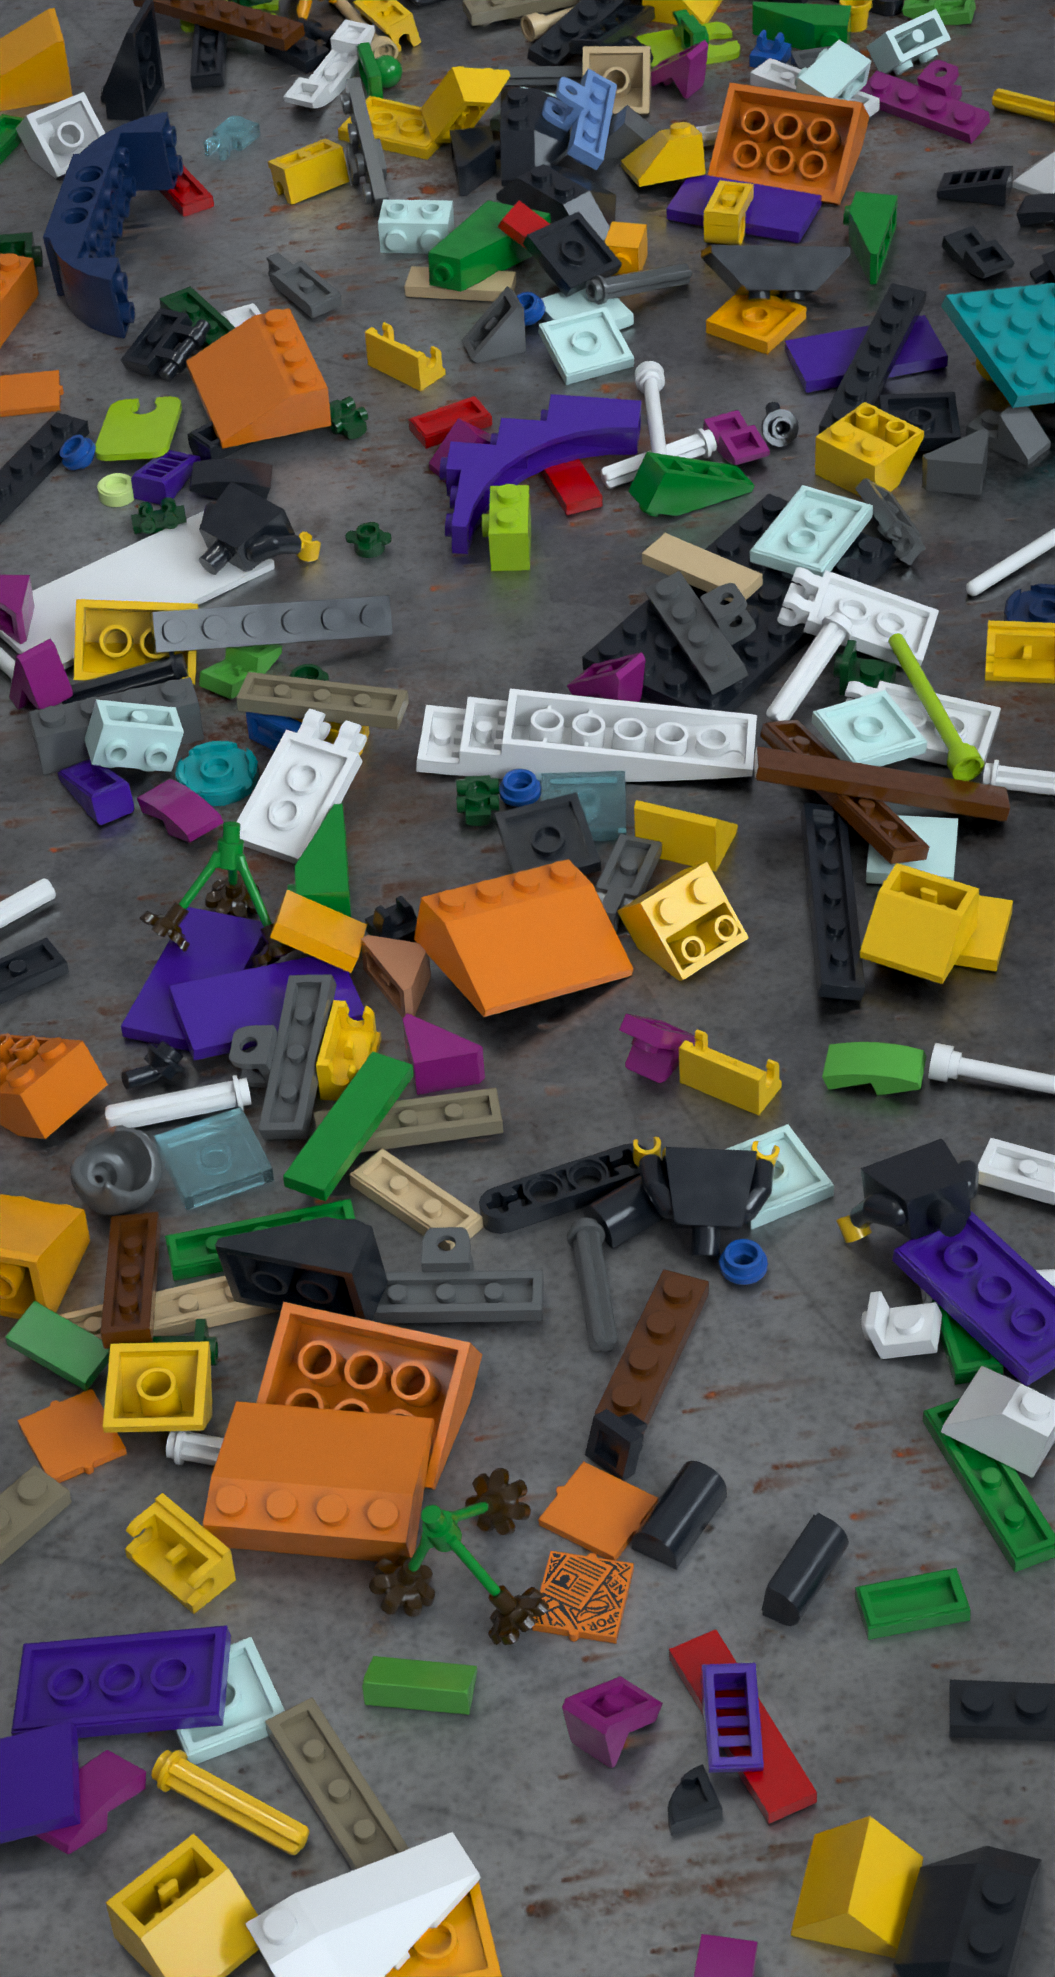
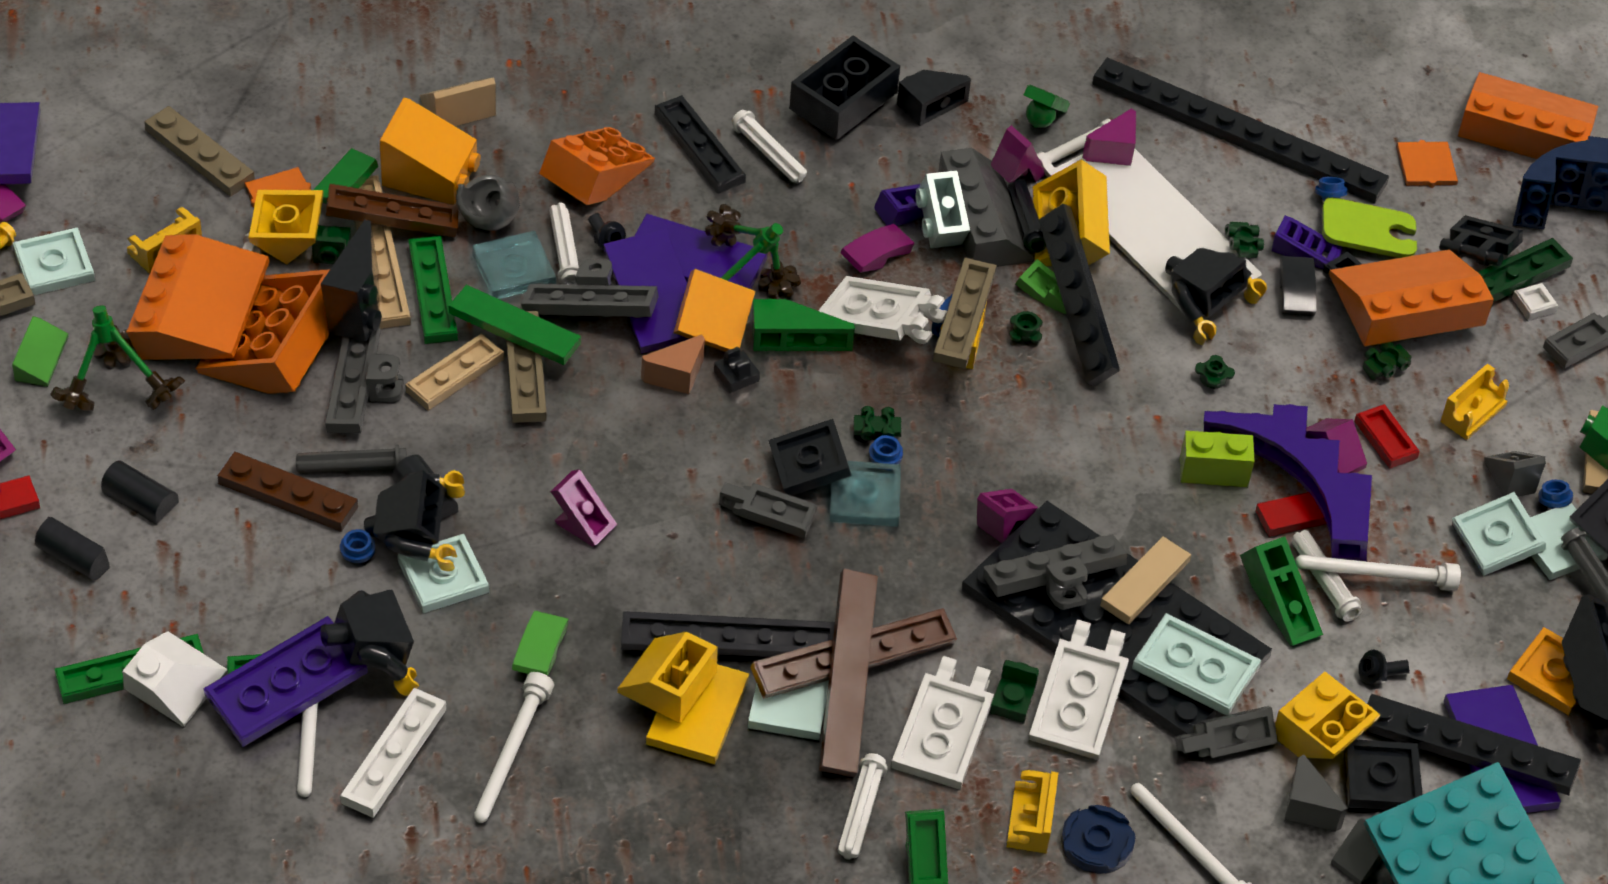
camera: 85 degrees right, 5 degrees up
dark purple tile [11,1625,231,1738] -> none
yellowish green tile [97,473,135,507] -> none
teal tile [175,741,259,806] -> none
yellow hinge [316,1000,382,1101] -> none
magenta slope [402,1013,485,1095] -> none
orange slope [414,859,633,1017] -> none
white slope [416,689,757,782] -> none
black beam [479,1143,647,1234] -> none
orange piece [532,1551,634,1644] -> none
orange piece [538,1461,659,1560] -> none
black tile [585,1409,647,1481] -> none
yellow slope [617,862,749,981] -> none
yellow slope [634,800,738,872] -> none
yellow hinge [679,1029,782,1116] -> none
magenta slope [703,410,770,466] -> none
white axle [766,612,853,722] -> none
light aqua tile [811,690,928,767] -> none
green tile [855,1568,971,1640] -> none
white bracket [861,1291,942,1359] -> none
lime piece [888,633,984,781] -> none

